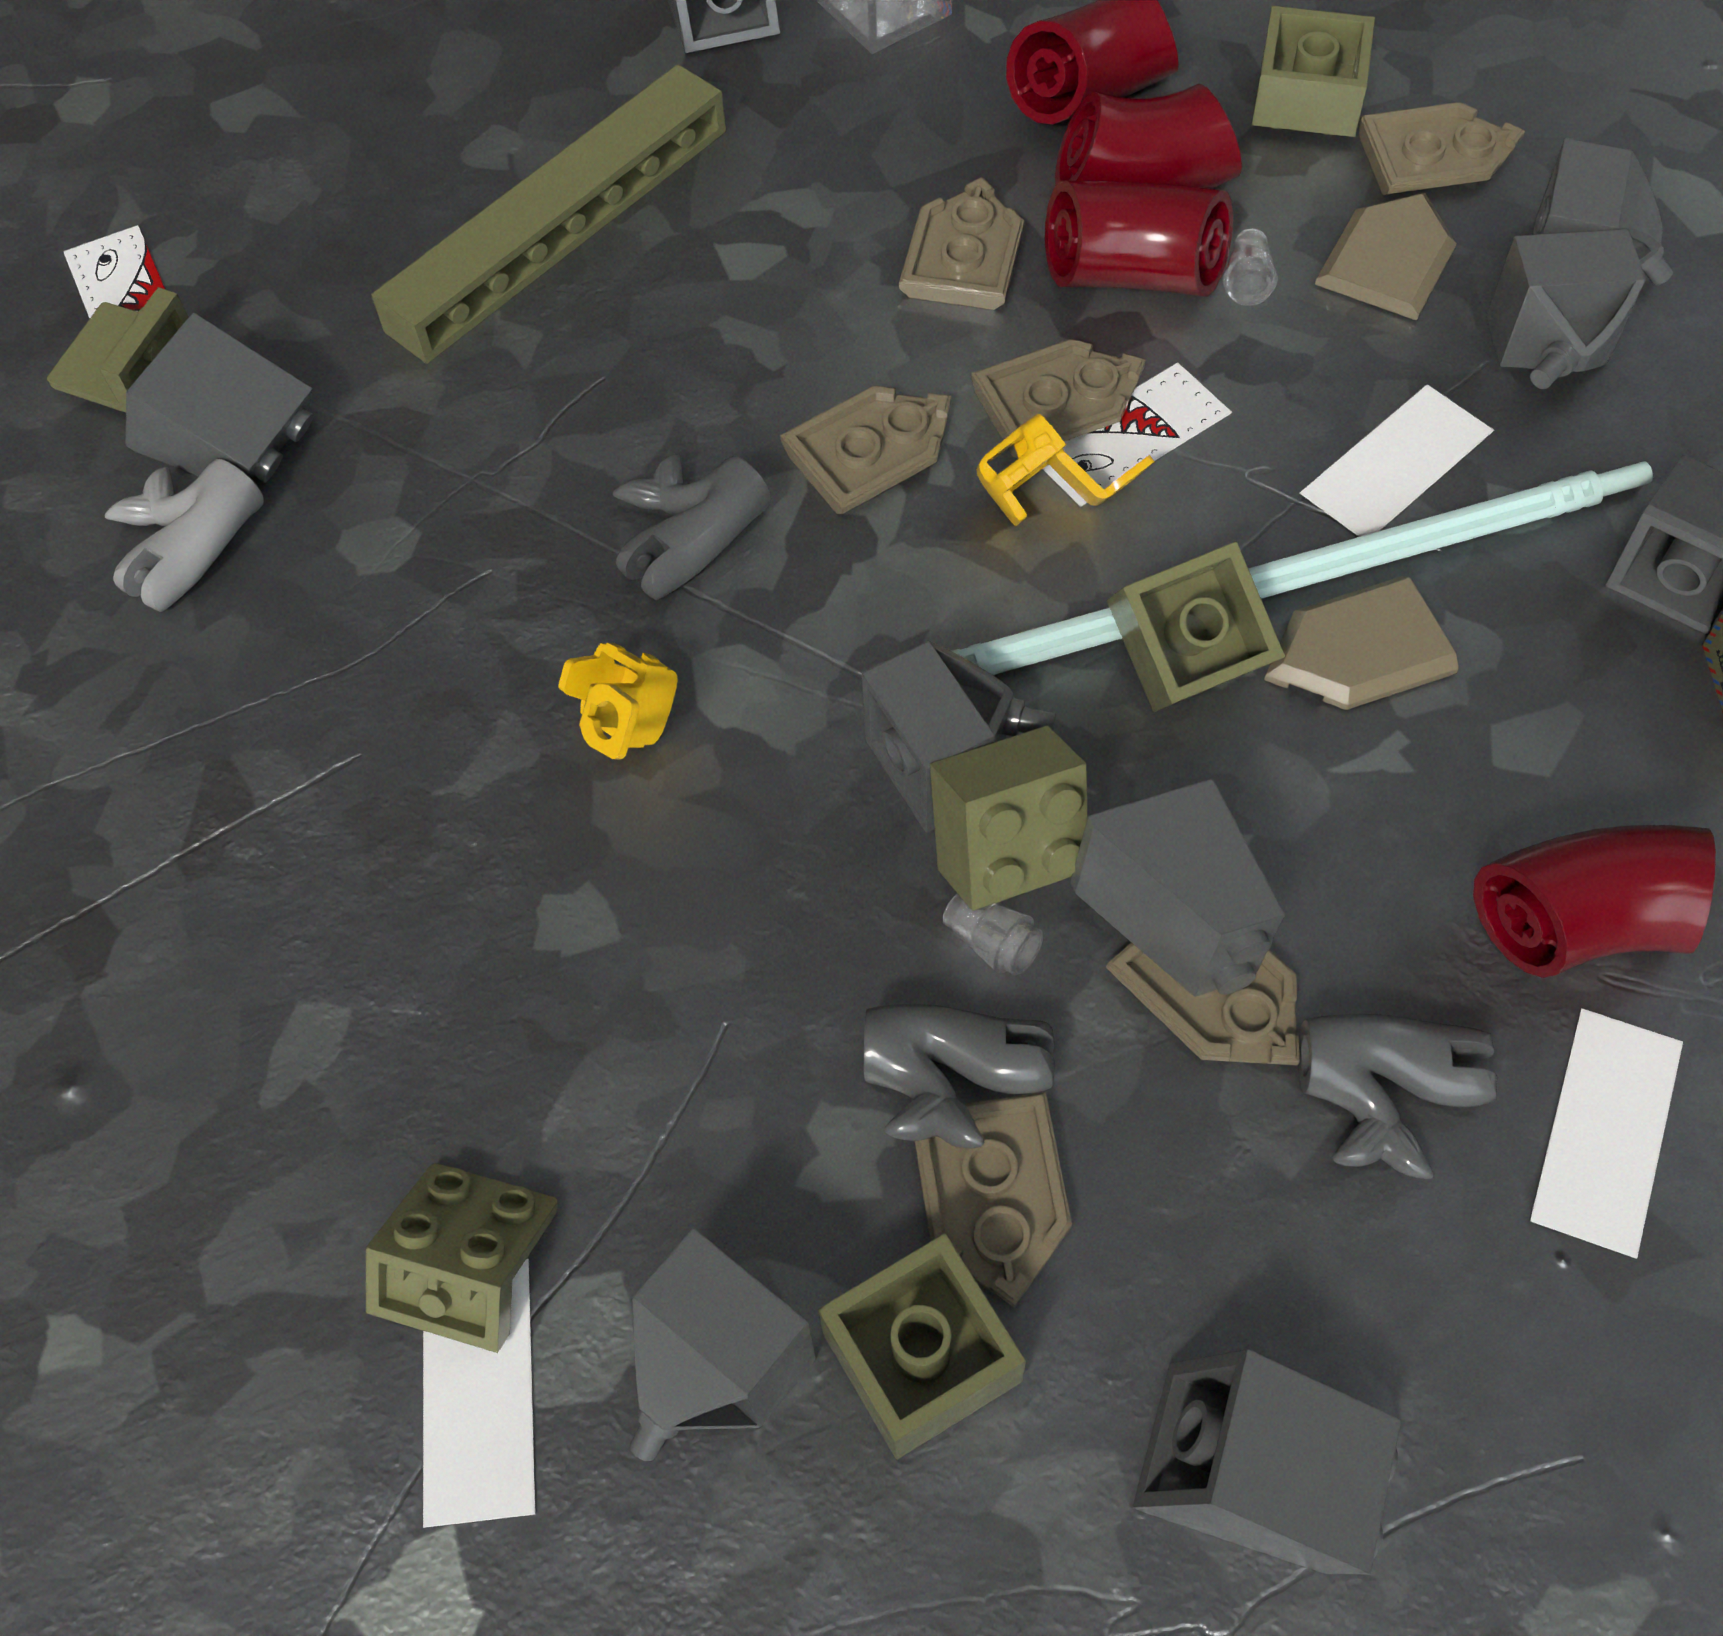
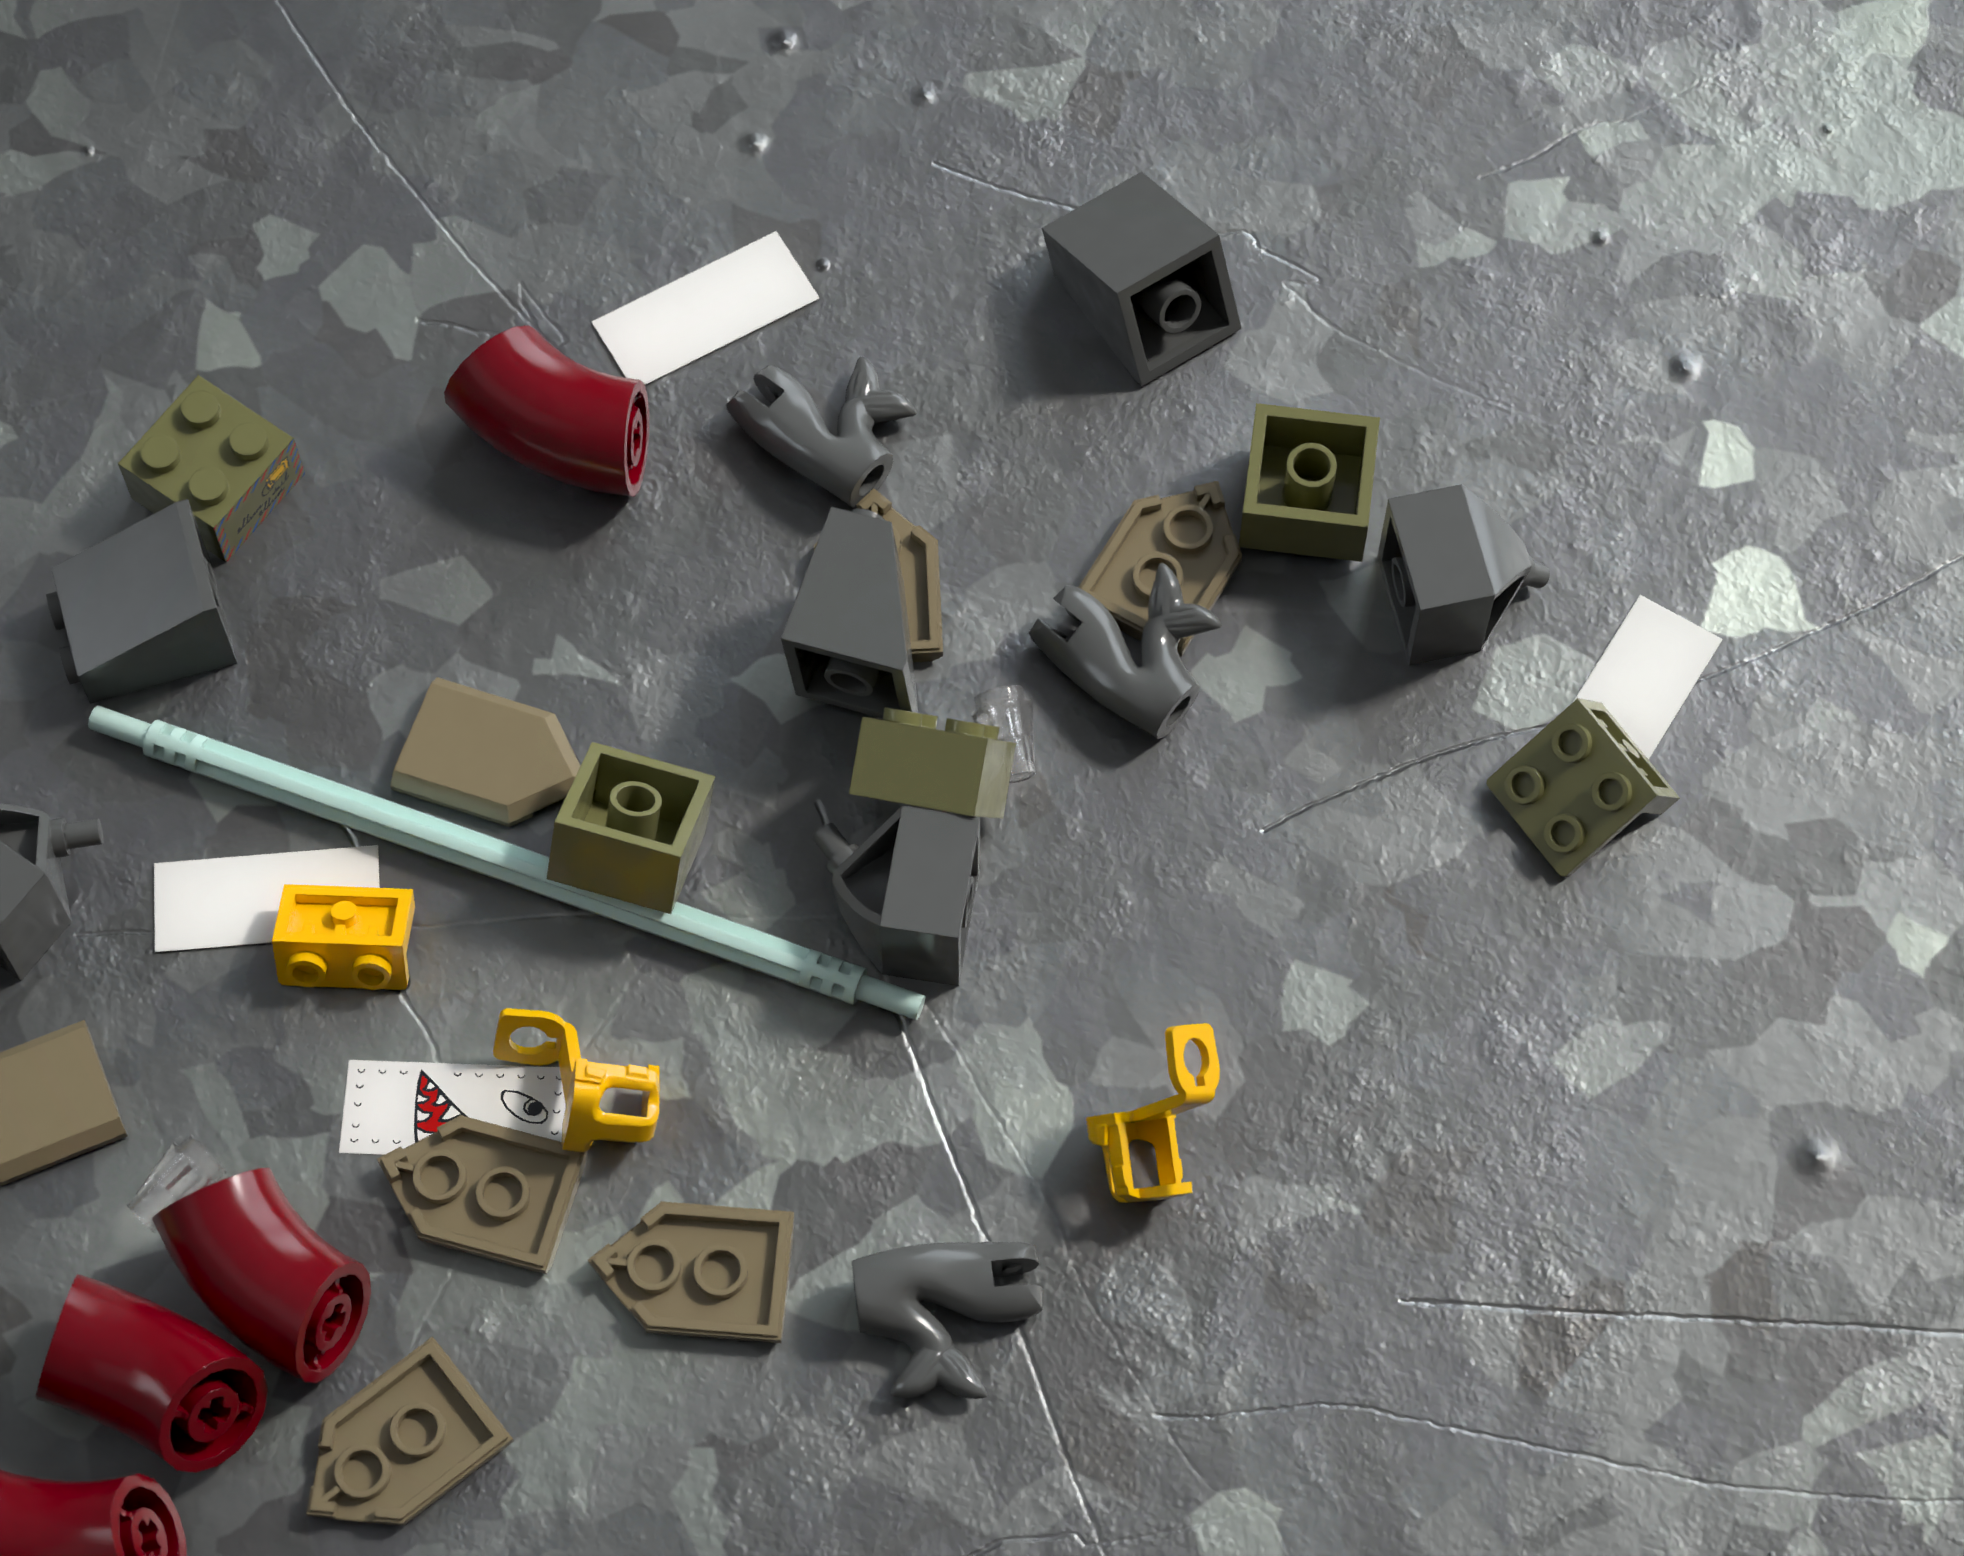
camera: 145 degrees left, 5 degrees up
none -> yellow bracket [272,884,415,990]

